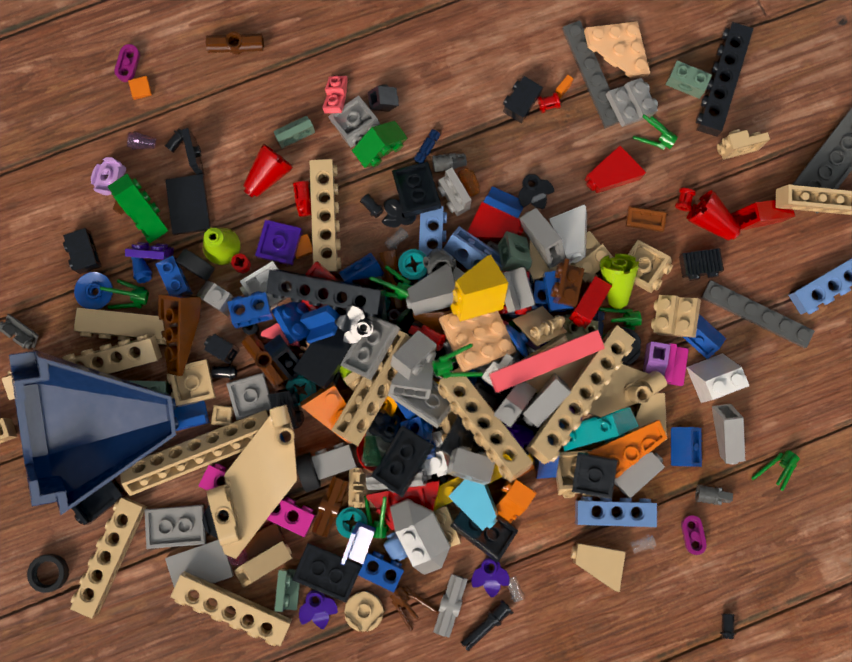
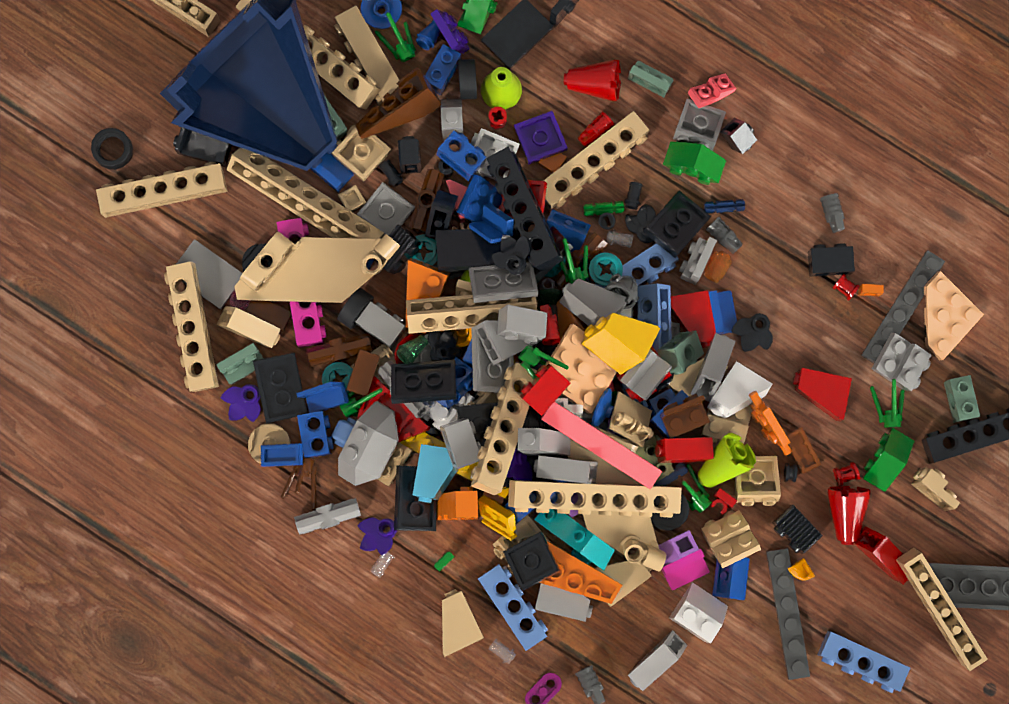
camera: 50 degrees right, 0 degrees up
light grey tile [144,505,206,549] -> none
black pin [460,599,514,651] -> none
blue panel [671,427,702,467] -> none
none -> blue tile [261,443,303,467]
none -> reddish brown tile [346,349,380,396]
none -> green tile [434,551,455,572]
none -> yellow plate [478,496,517,541]
none -> red brick [520,364,571,416]
none -> green axle [583,201,625,216]
none -> black hinge [599,213,616,230]
none -> red tile [710,488,737,514]
none -> orange plate [749,391,792,455]
none -> black bush [784,463,797,482]
none -> light orange tile [788,558,815,580]
none -> dark grey hinge [820,193,845,233]
none -> green brick [863,428,914,492]

